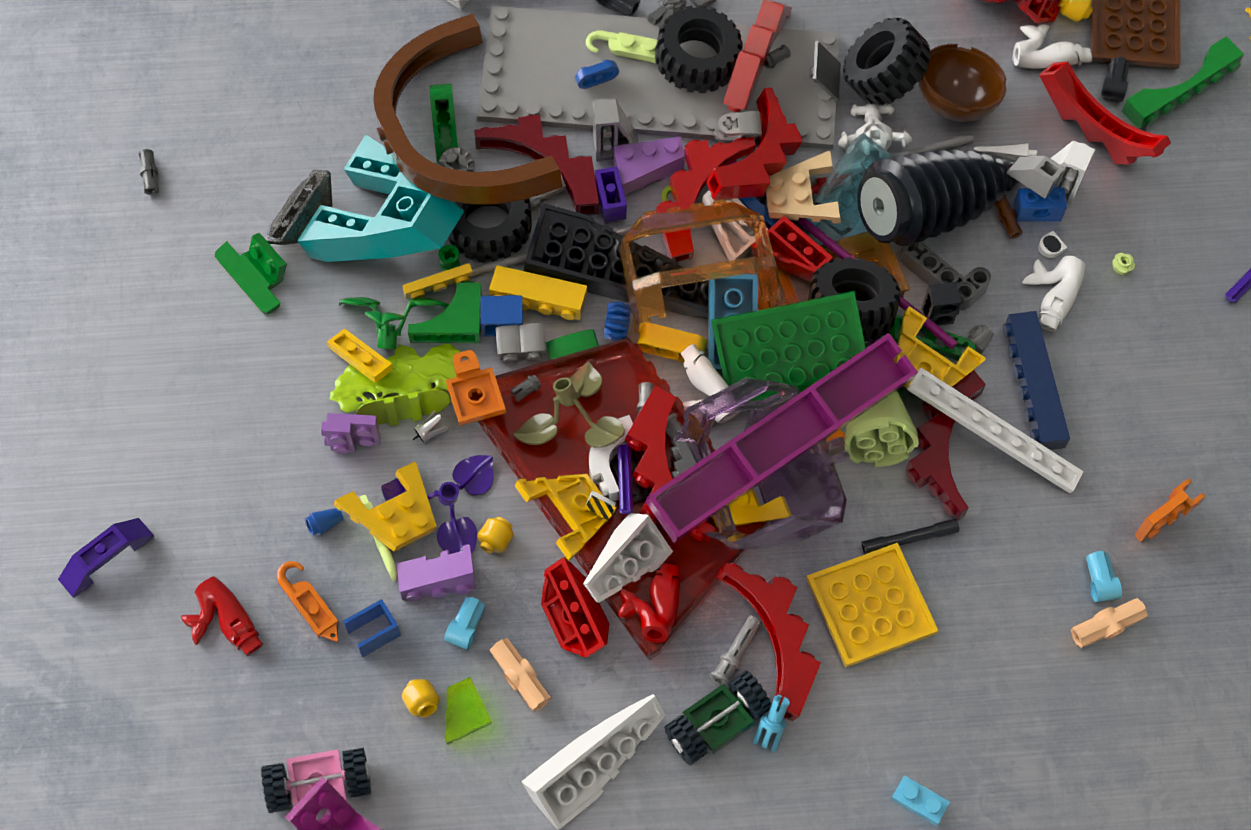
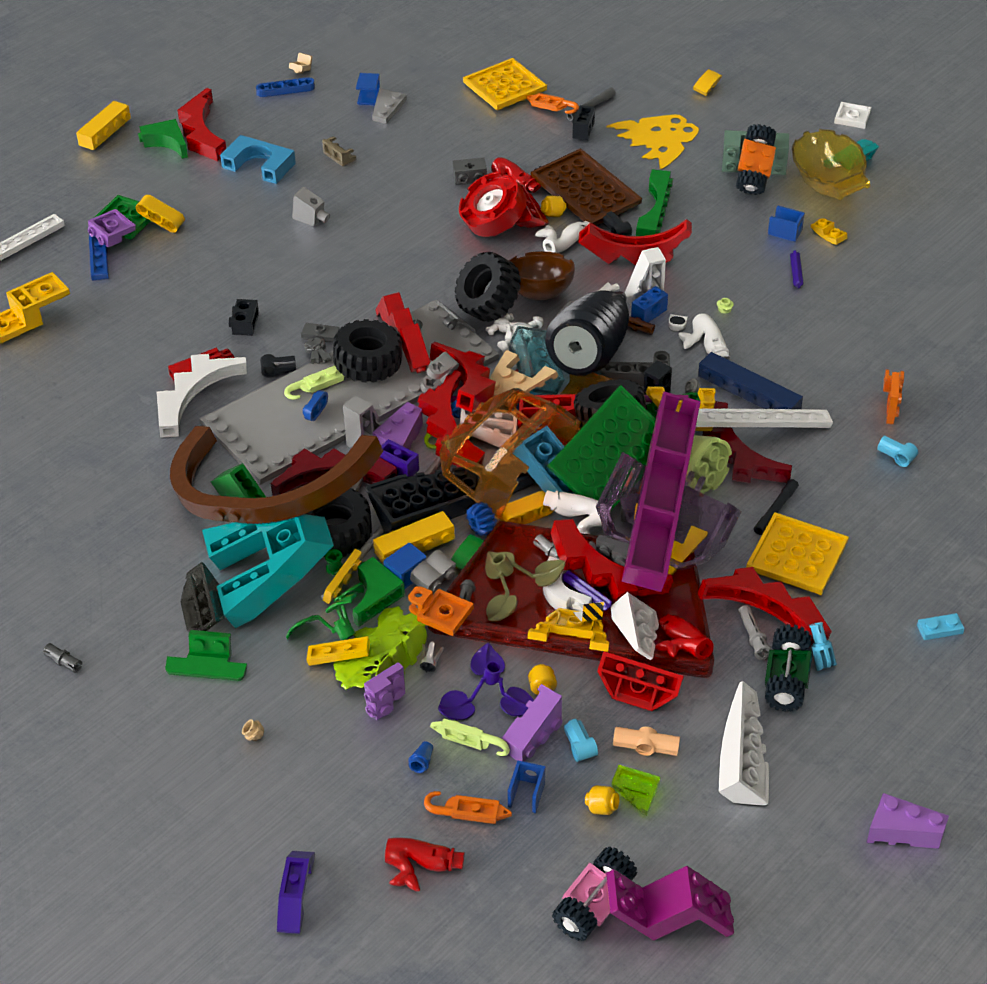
camera: 40 degrees left, 20 degrees down
yellow wing [334,461,437,552] -> none
light grey slope [1007,156,1065,198] -> none
light nougat piece [1071,598,1148,648] -> none
none -> tan plate [242,719,264,741]

